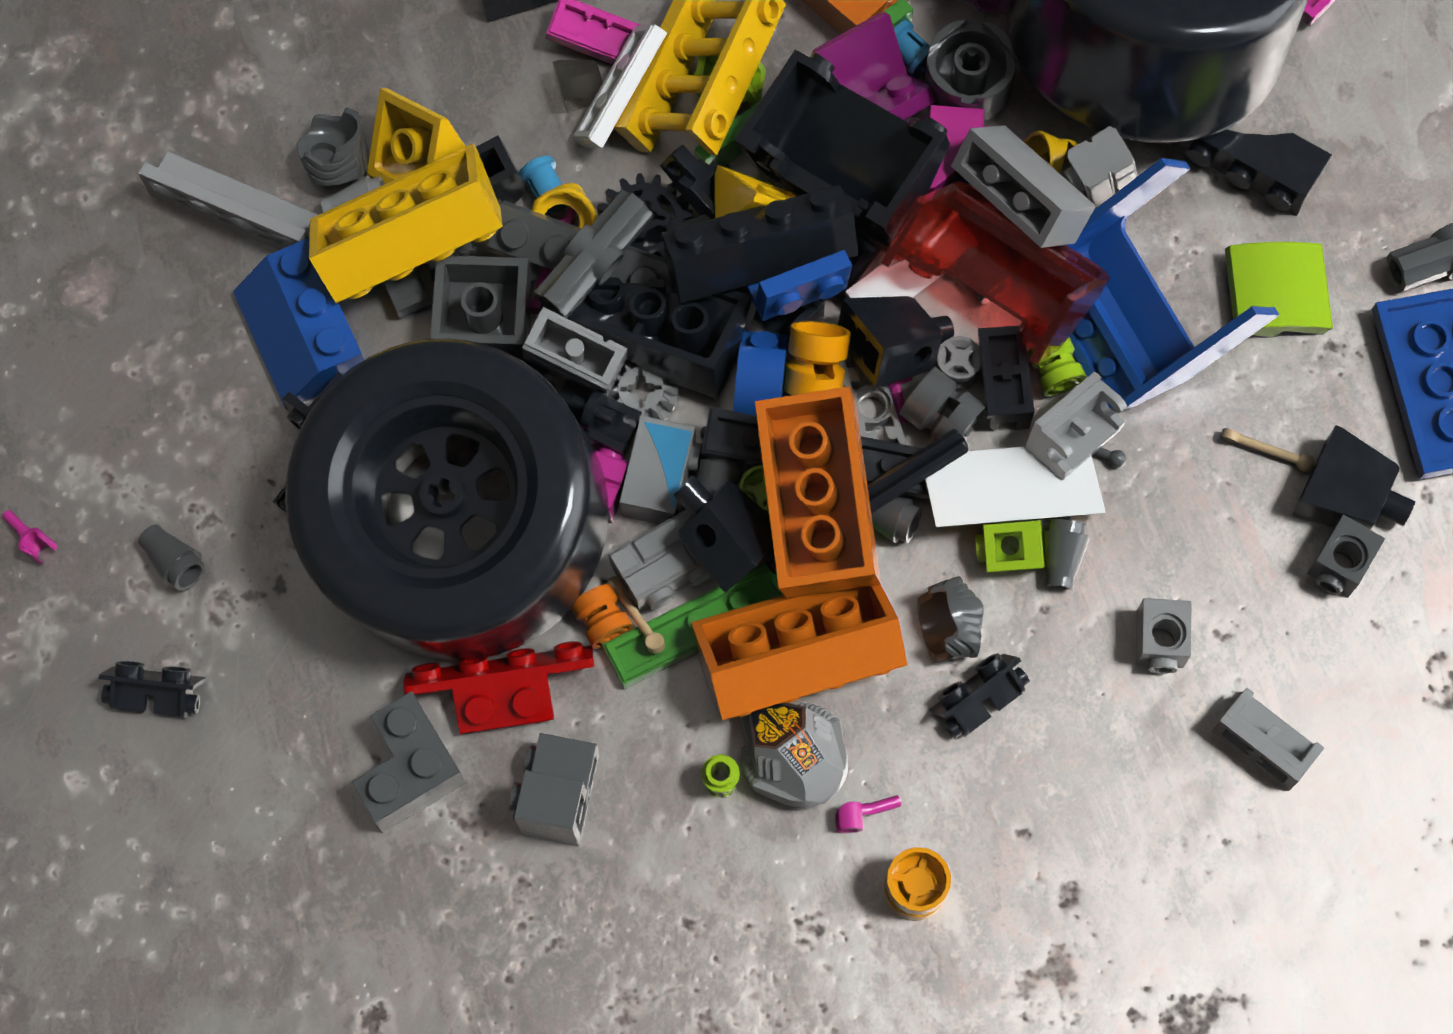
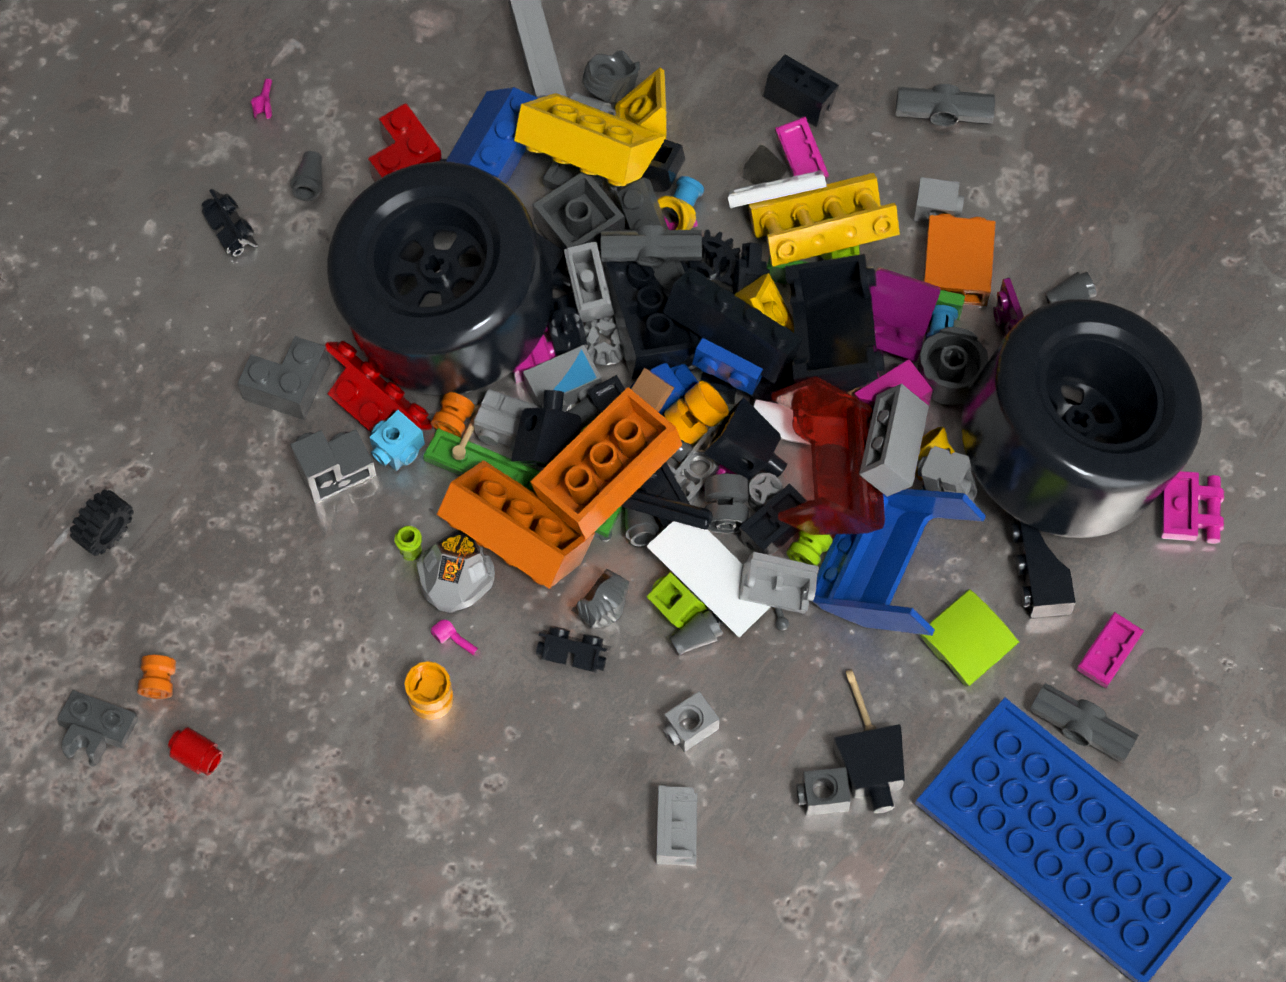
camera: 50 degrees right, 5 degrees down
none -> red brick [368,103,442,182]
none -> medium azure brick [369,410,425,471]
none -> medium nougat tile [631,368,675,412]
none -> dark pink plate [1076,612,1144,688]

